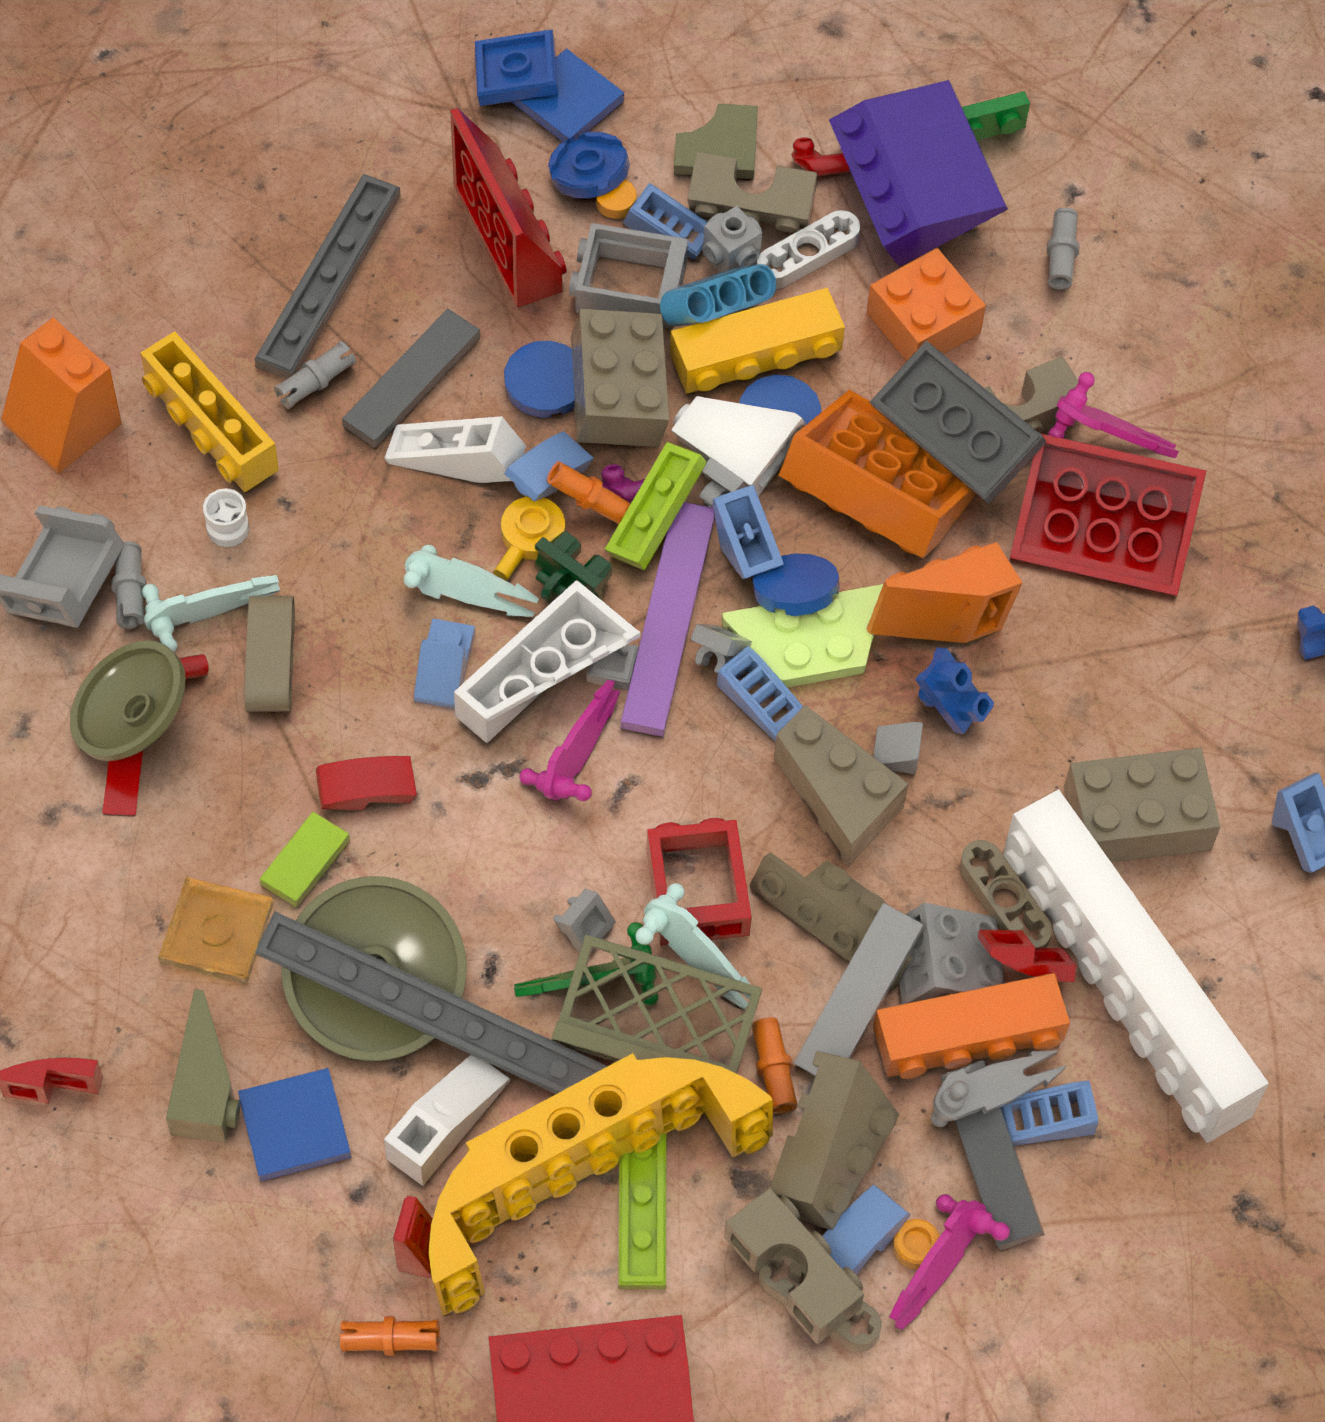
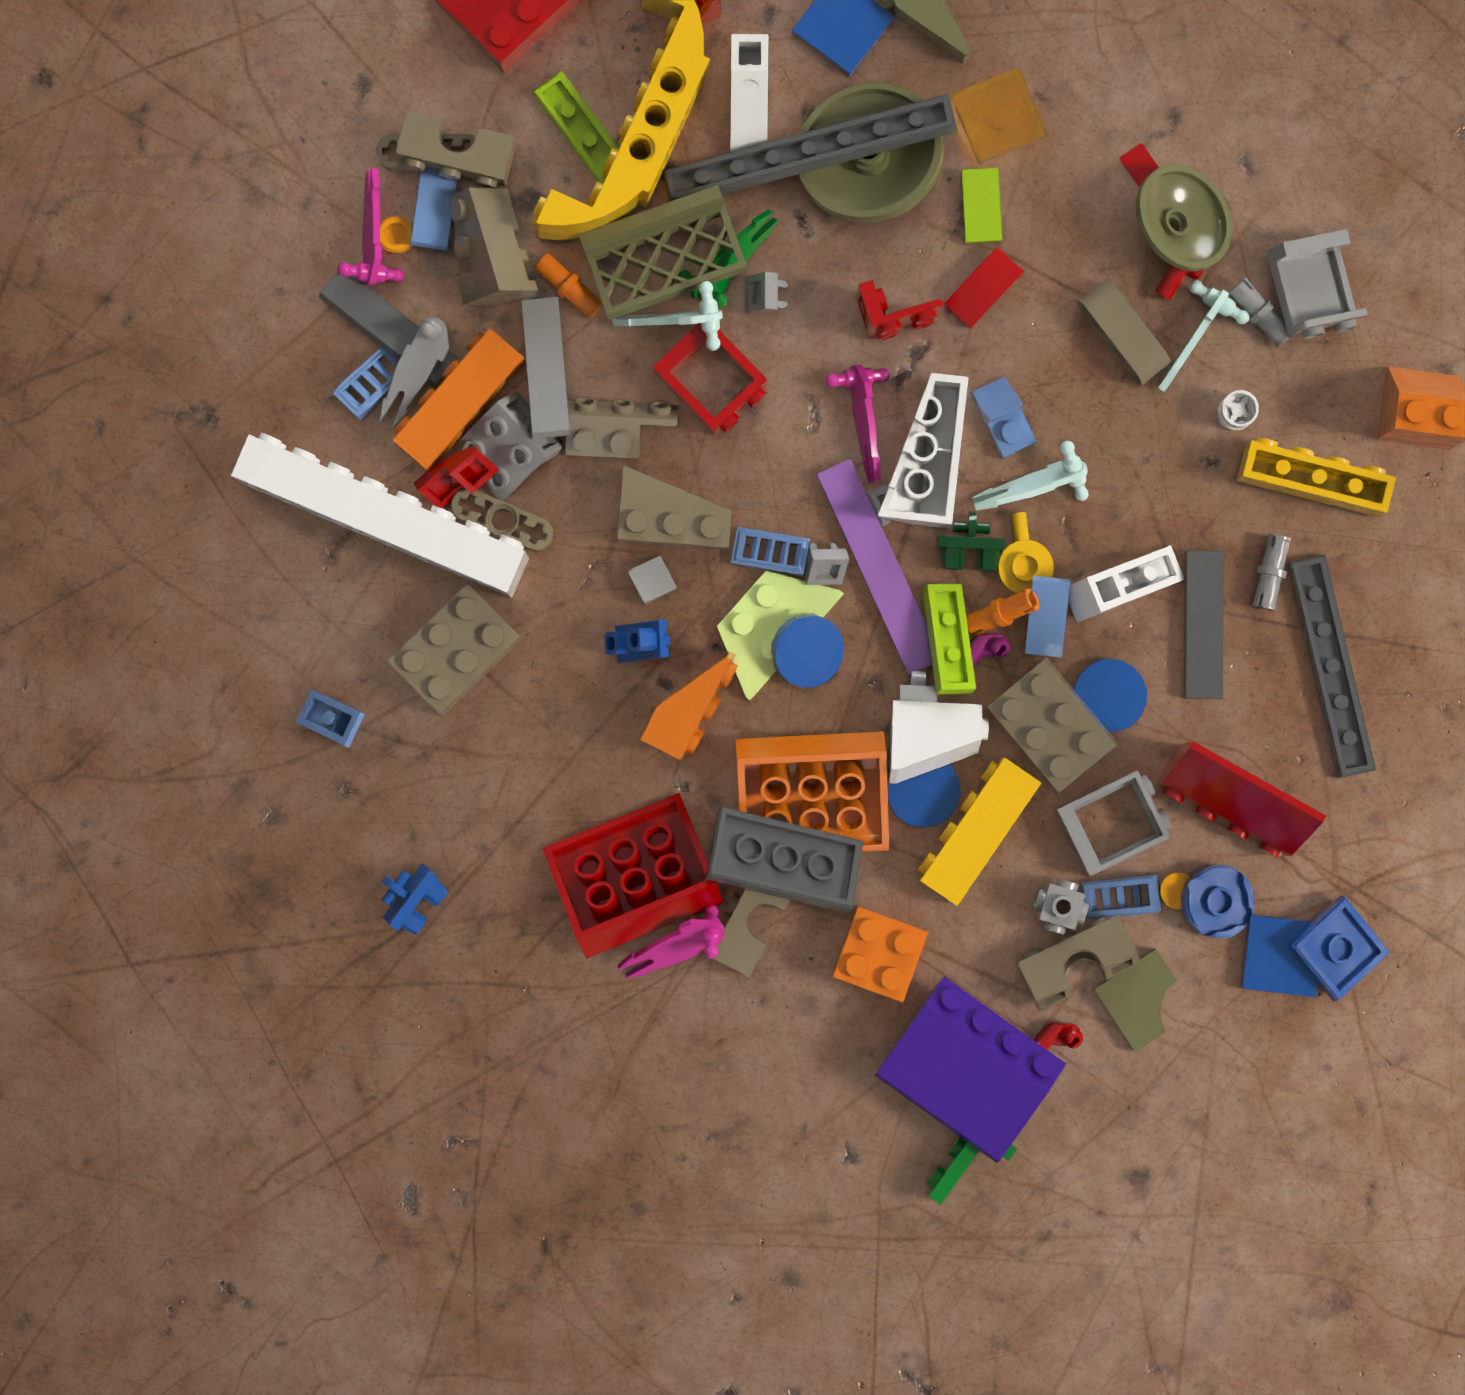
camera: 145 degrees right, 25 degrees up
dark azure beam [660,264,776,326] -> none
medium blue slope [712,485,784,580] -> none
white beam [757,210,860,290] -> none
light grey pin [1047,208,1080,290] -> none
none -> red bracket [855,280,943,341]

